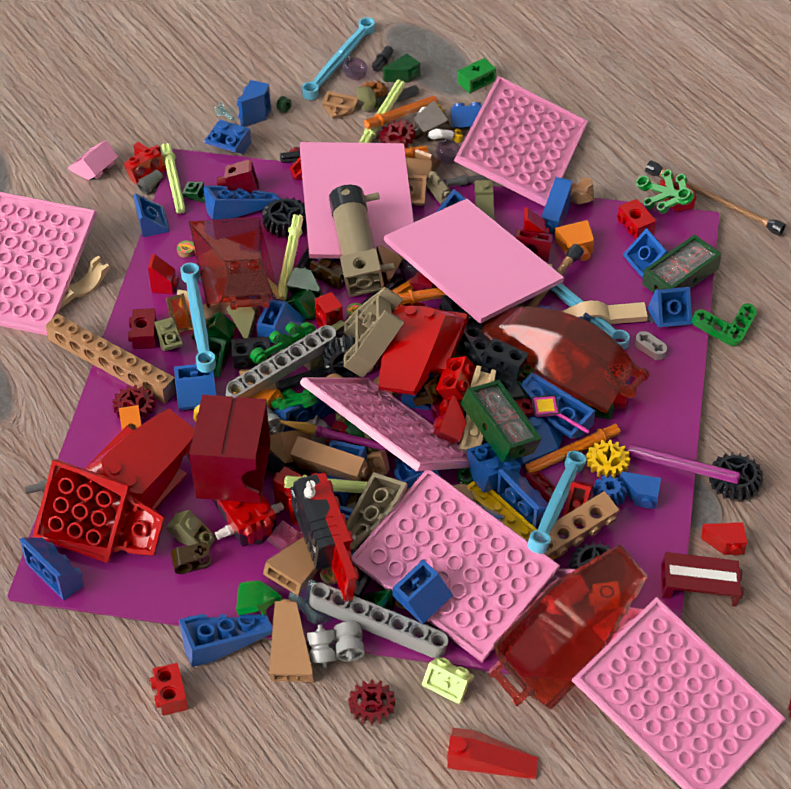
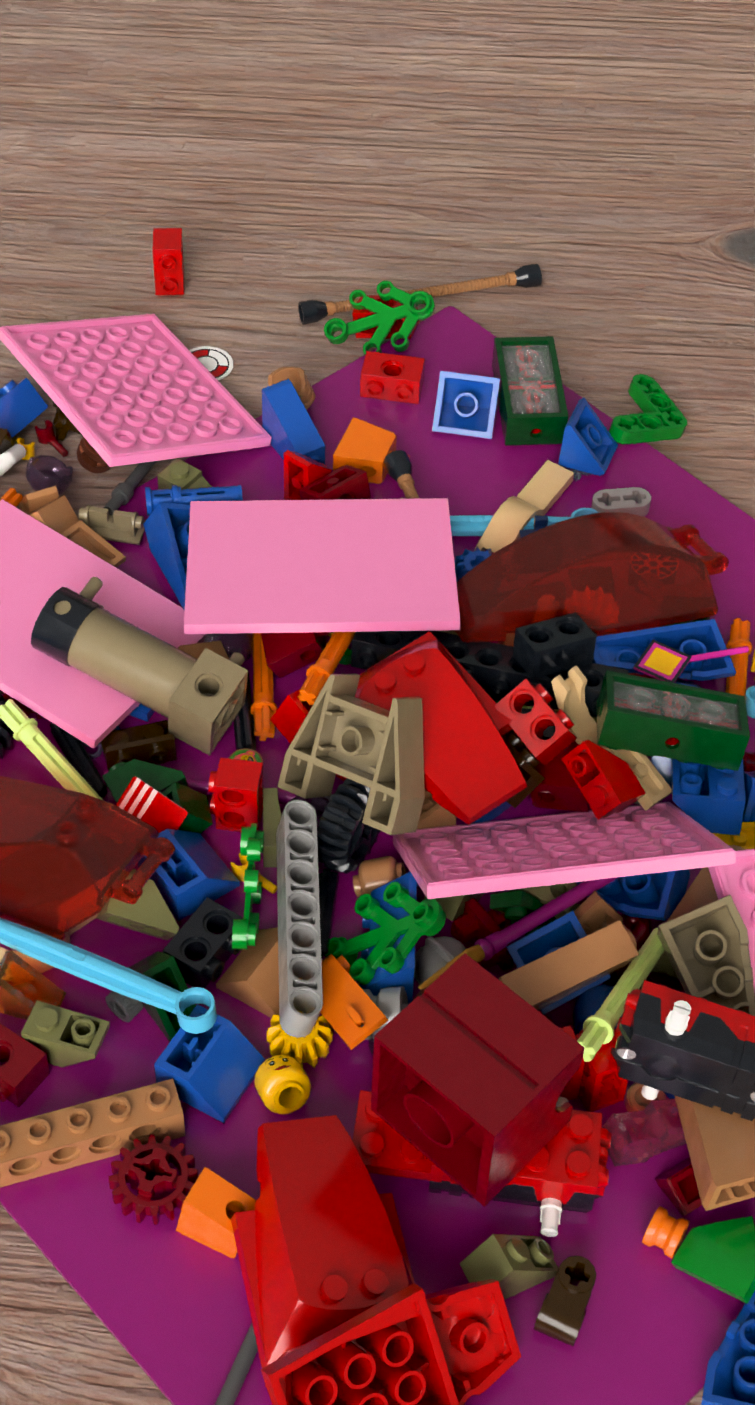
camera: 55 degrees left, 0 degrees up
dark green slope [191,312,236,340] -> none
none -> red sticker [105,776,188,845]
none -> blue pin [145,485,243,516]
none -> red brick [153,228,184,295]
none -> sticker [189,346,233,381]
none -> orange wheel [642,1206,690,1259]

